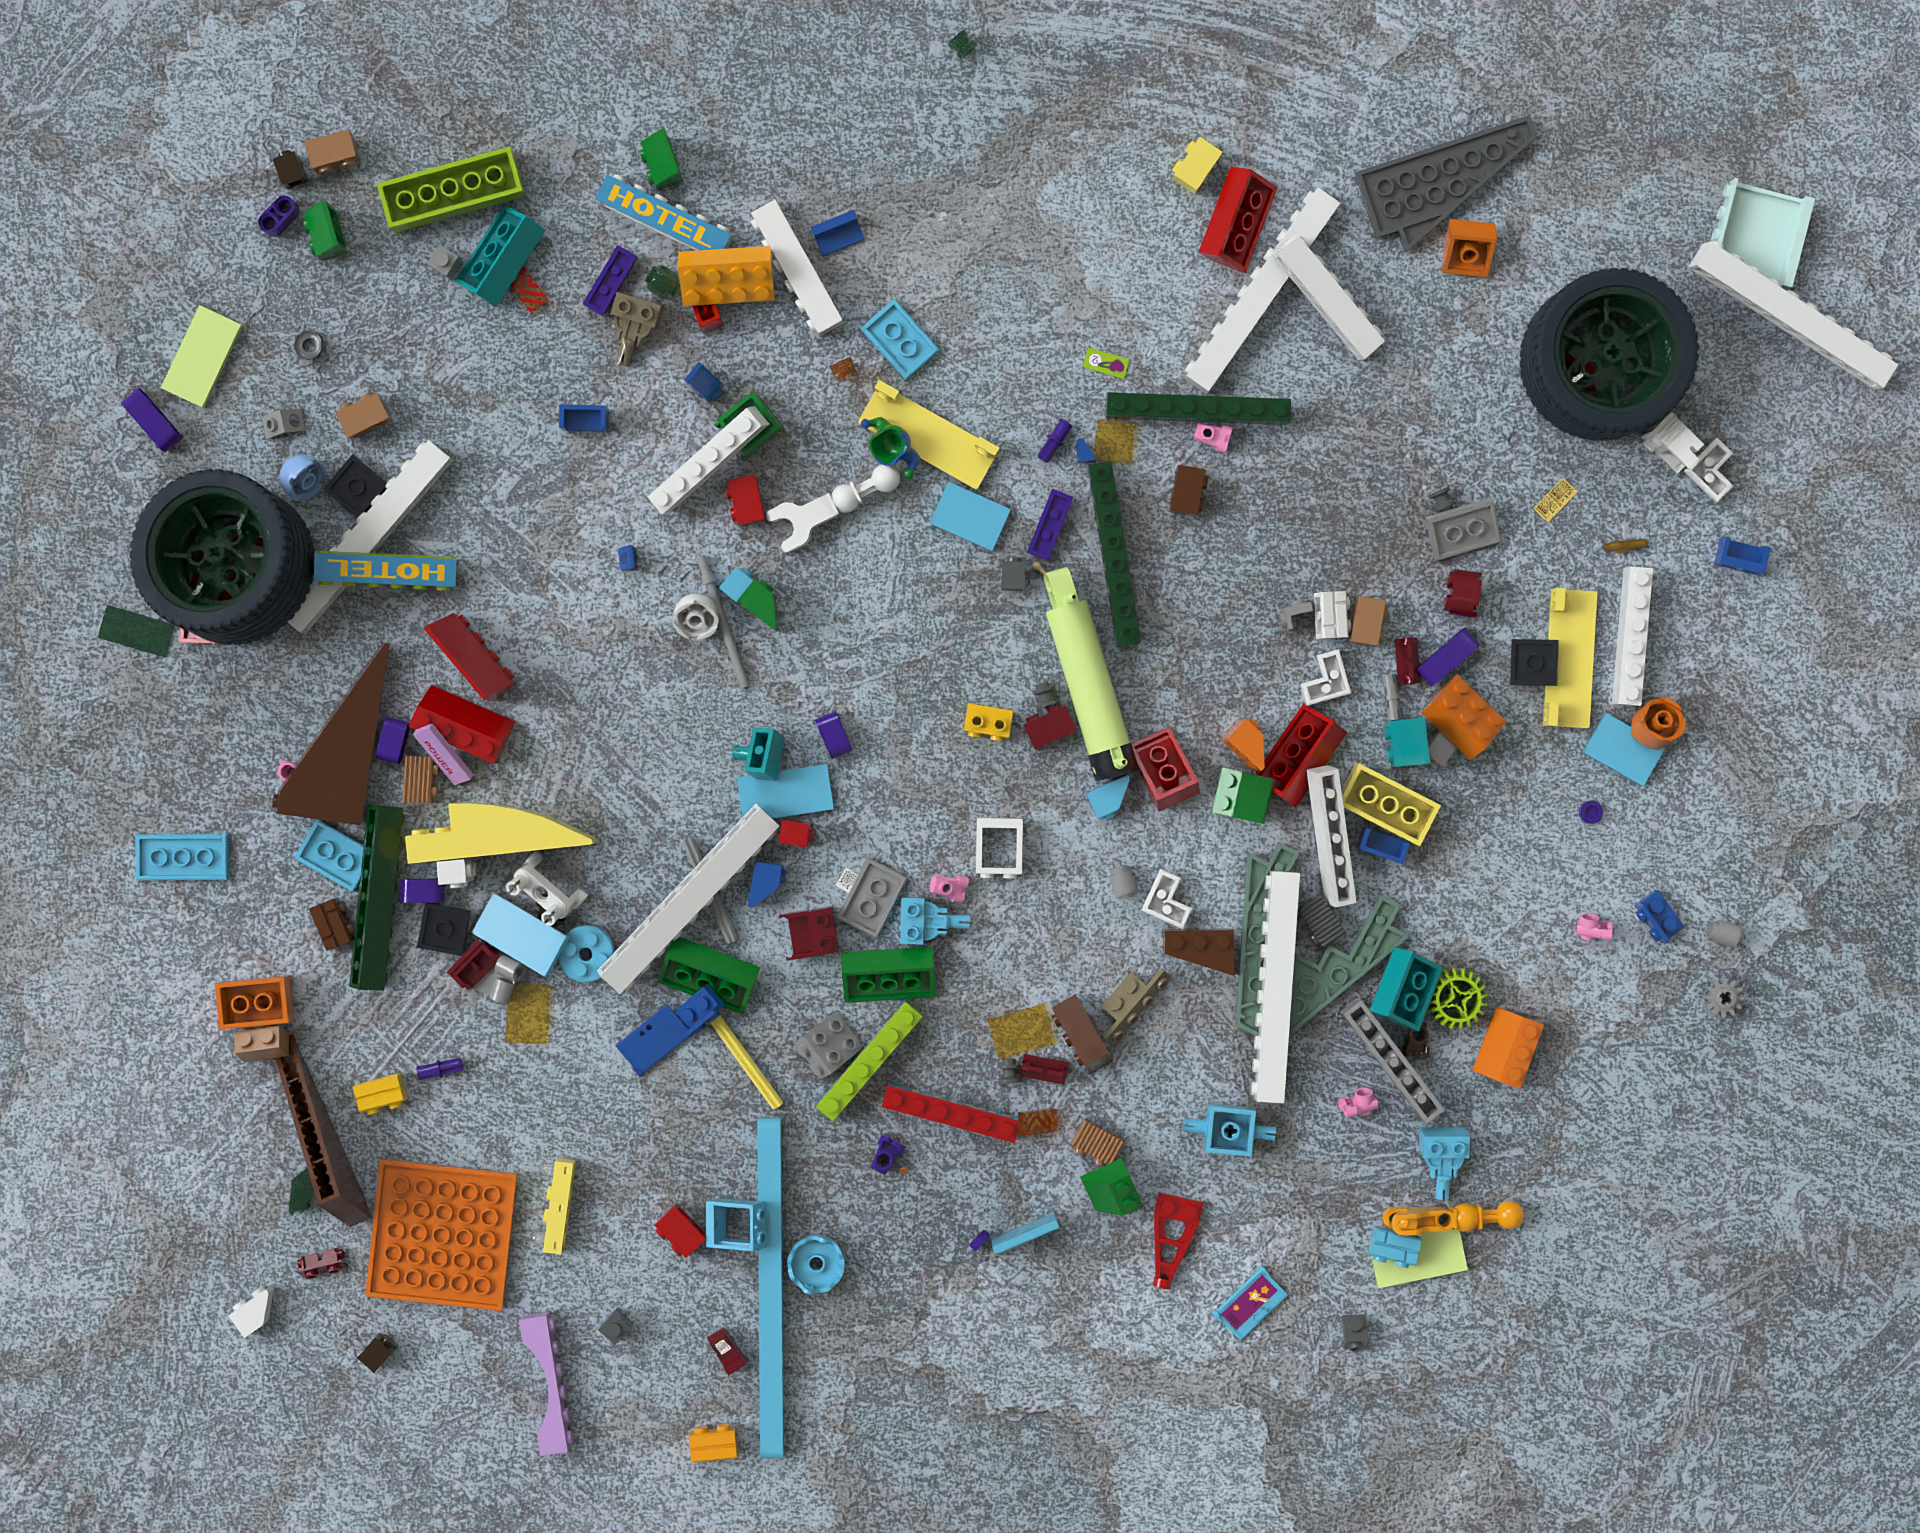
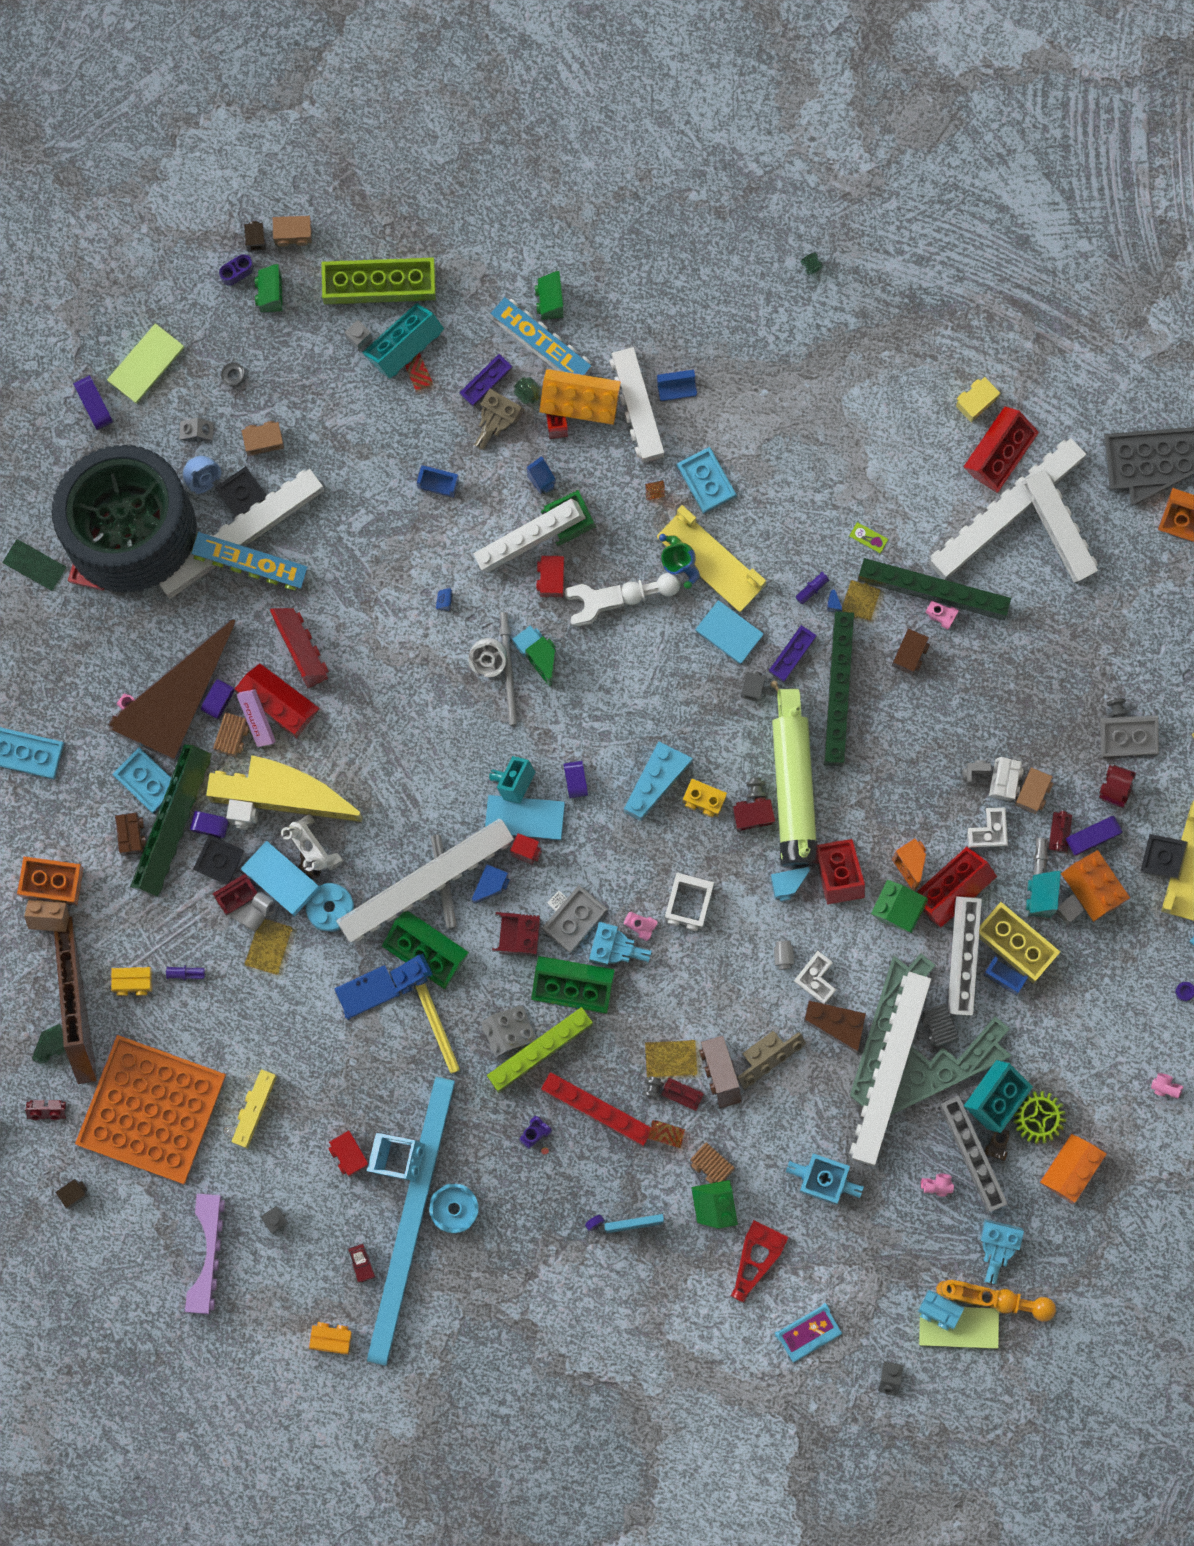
camera: 20 degrees right, 10 degrees down
none -> medium azure wedge [624,741,693,821]

